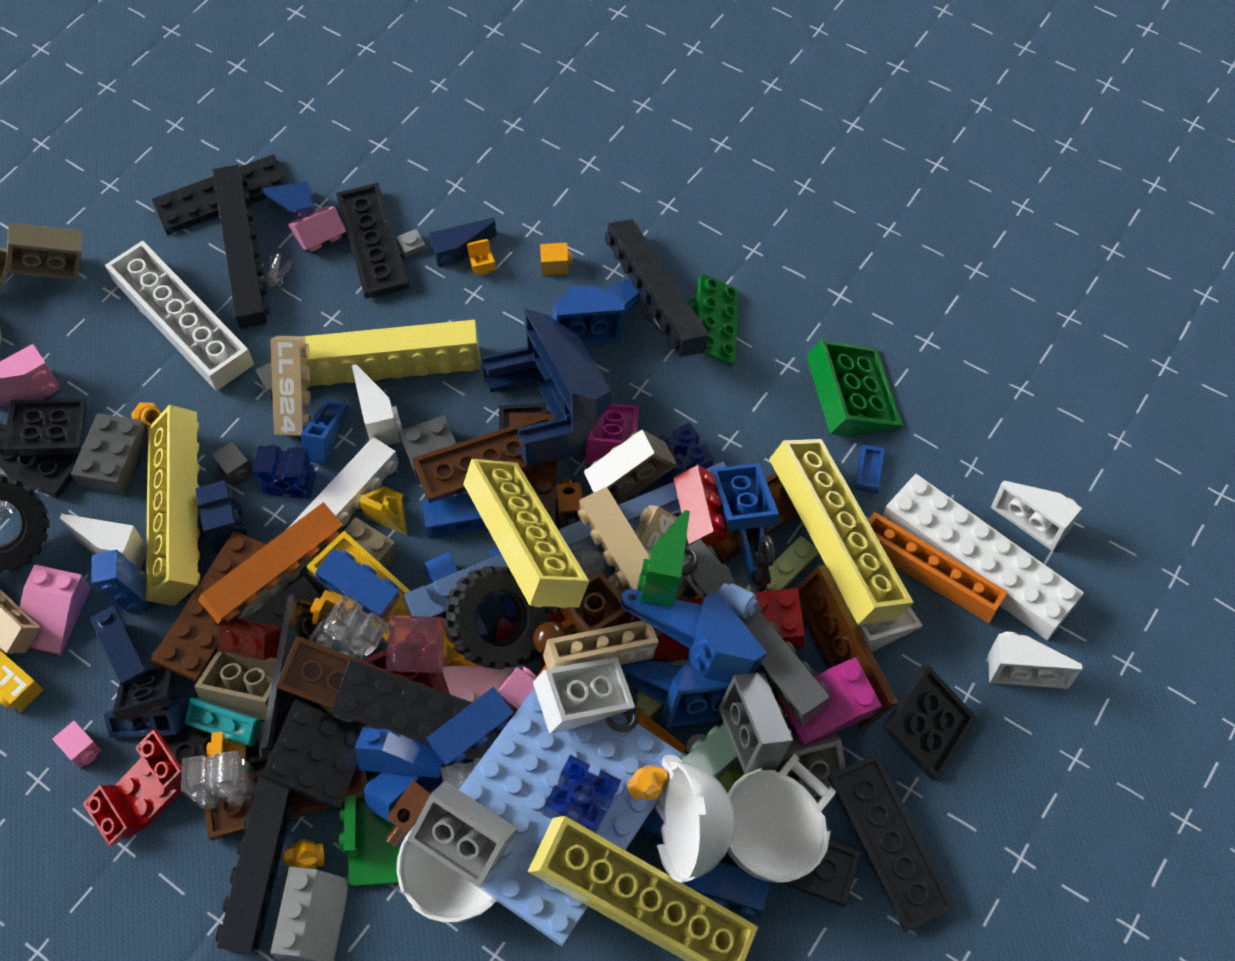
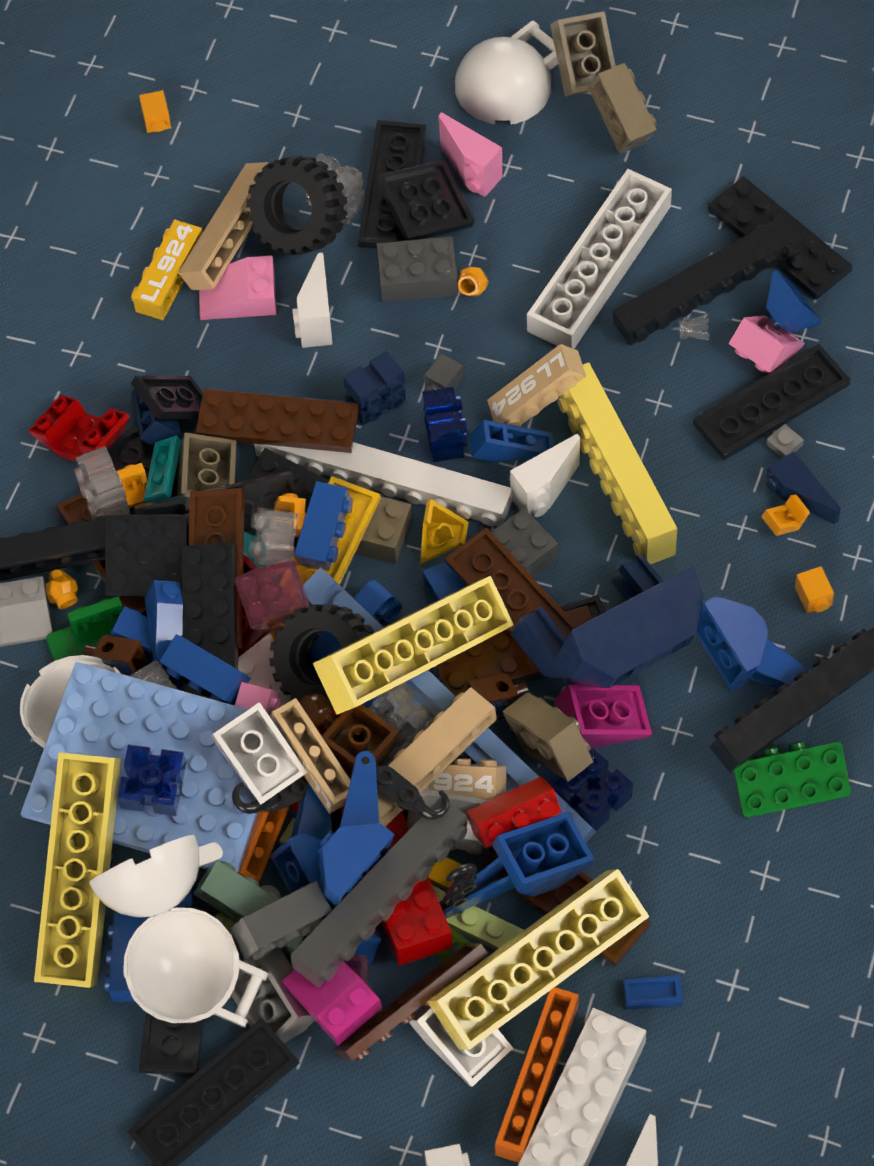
camera: 75 degrees right, 0 degrees up
bright pink brick [53,721,102,769] -> none
dark blue slope [90,605,147,686] -> none
blue brick [91,549,153,613] -> none
light yellow brick [146,405,200,606] -> none
orange brick [198,502,343,624] -> none
clear red brick [217,618,282,661] -> none
light grey slope [407,781,517,888] -> none
light orange rock [627,765,669,800] -> none
green slope [637,510,690,607] -> none
light blue brick [719,583,758,619] -> none
green slope [806,339,903,436] -> none
black plate [882,665,977,781] -> none

